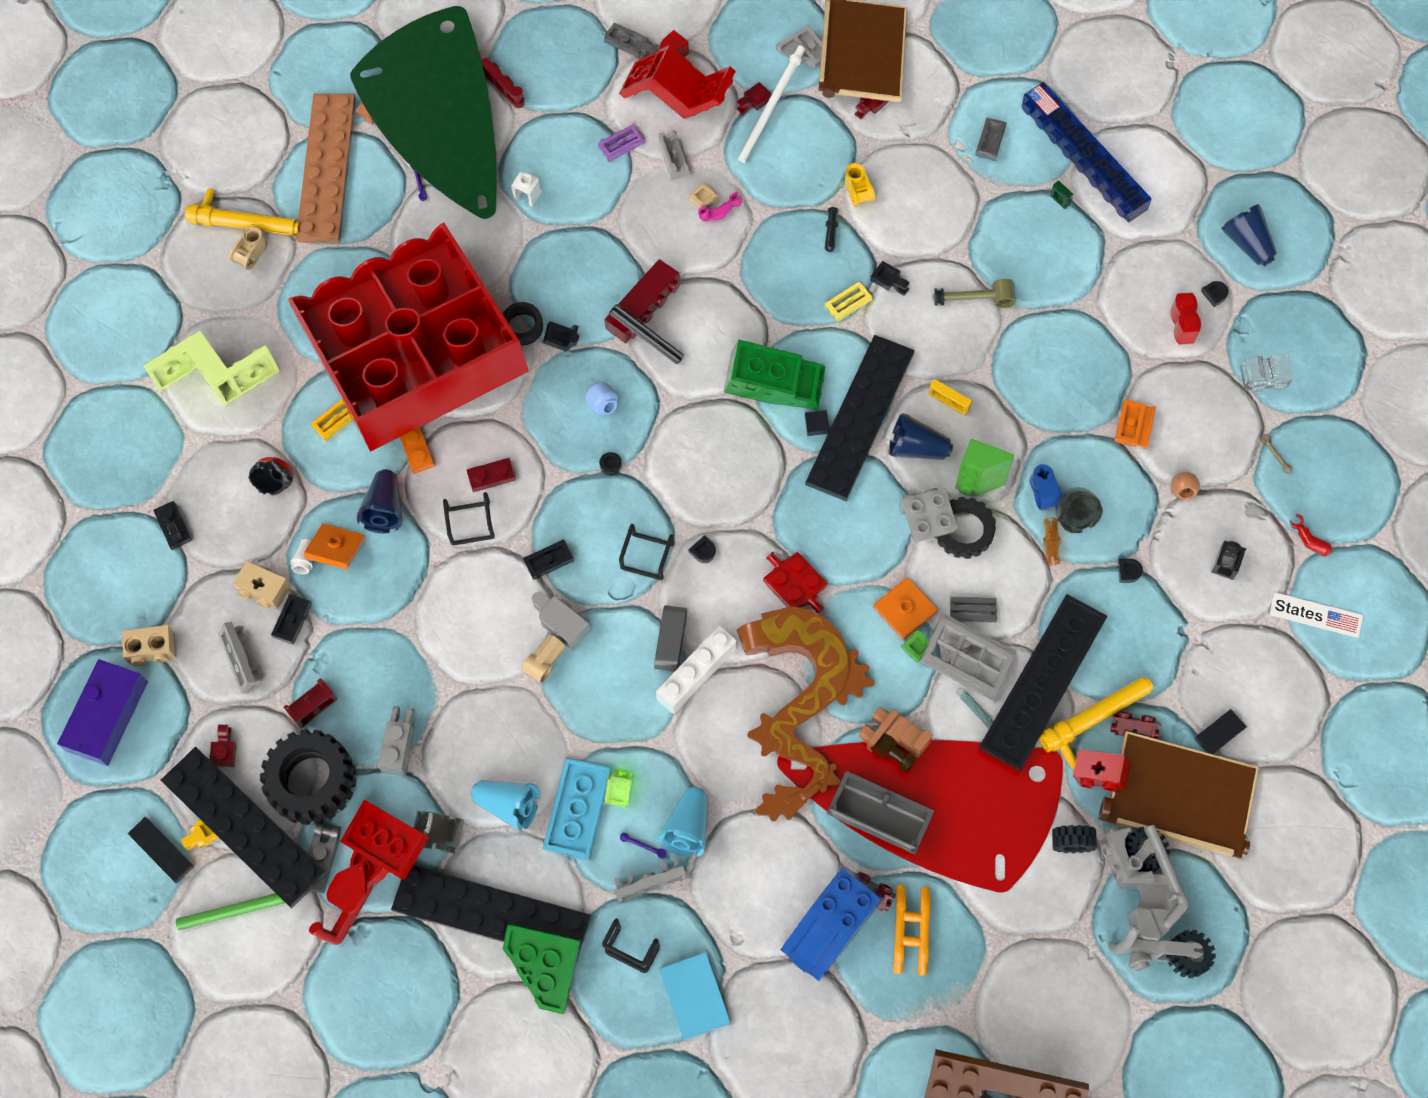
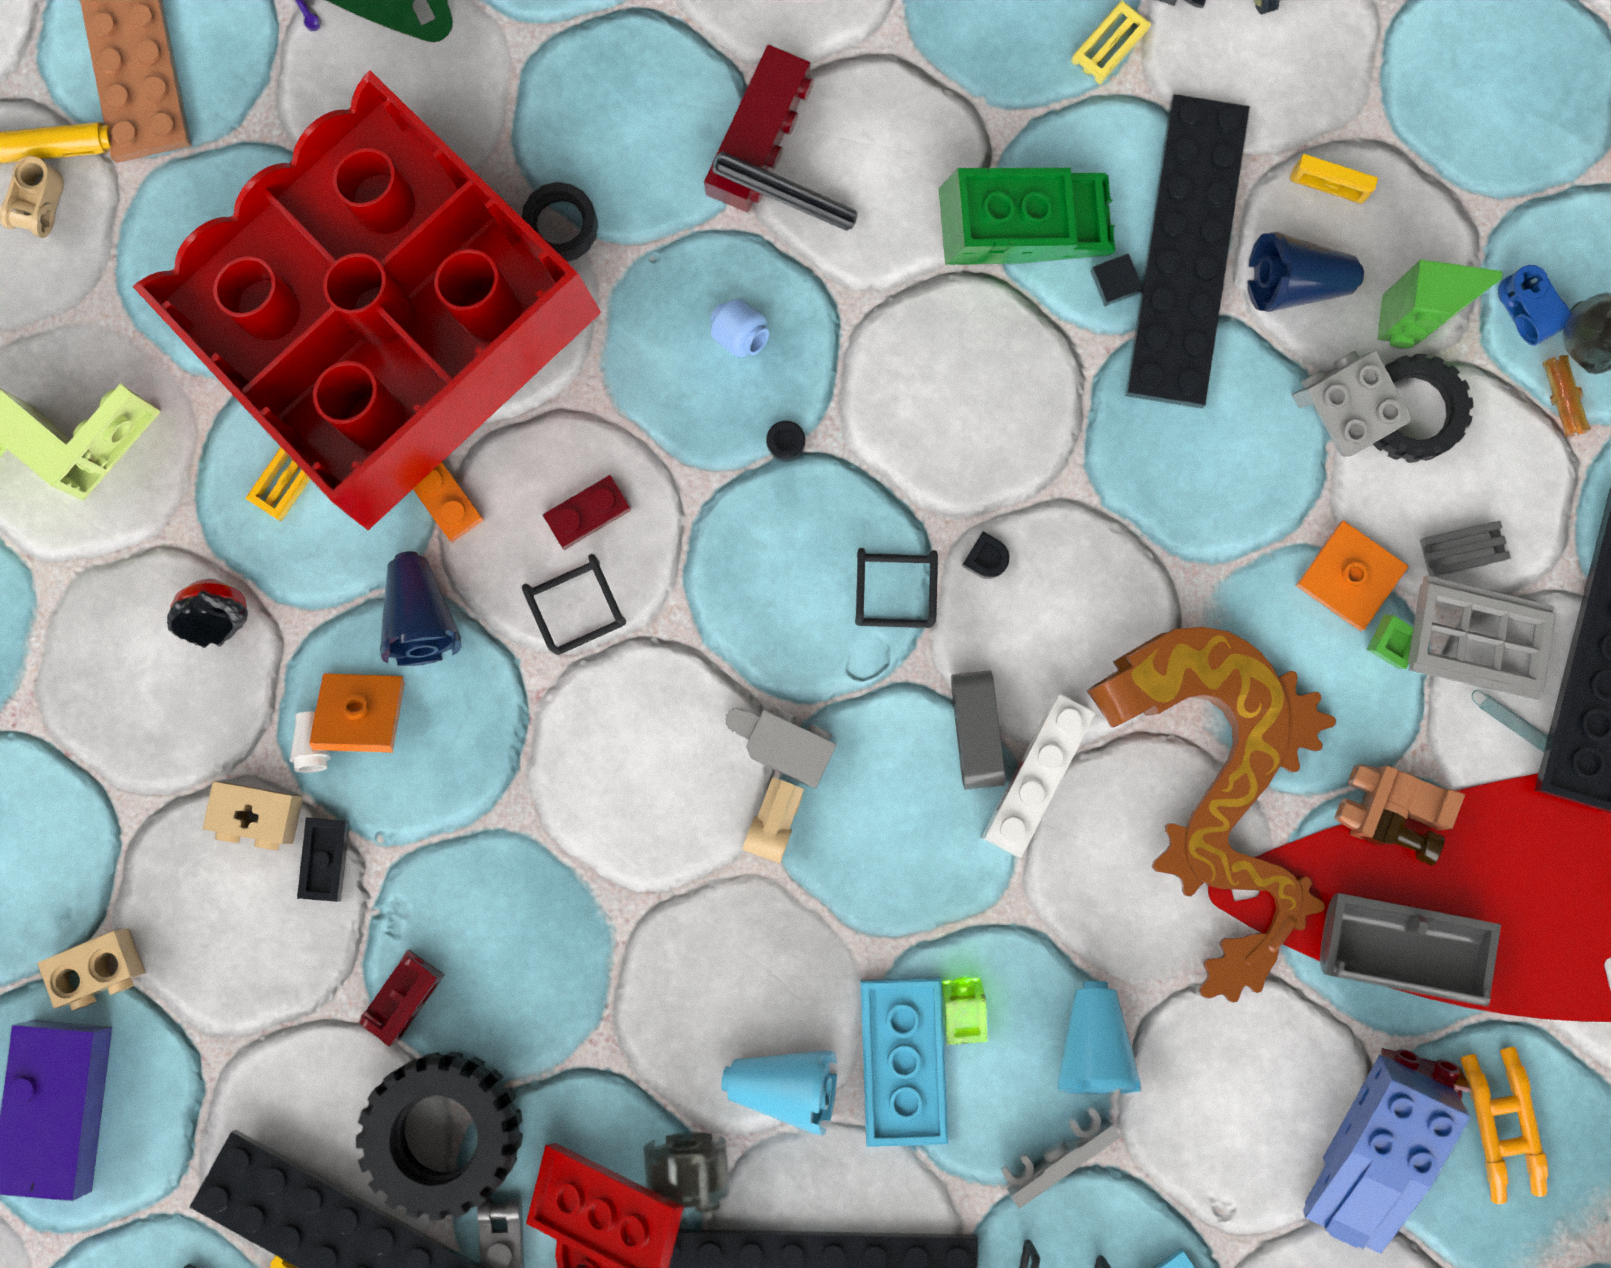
camera: 15 degrees left, 15 degrees up
black hinge [153,500,193,550] -> none
dark red plate [209,724,237,767] -> none
light grey plate [218,621,264,694] -> none
light grey hinge [378,706,414,776] -> none
black plate [523,539,574,580] -> none
black bracket [543,321,579,352] -> none
dark purple hinge [620,833,666,859] -> none
red plate [763,552,828,614] -> none

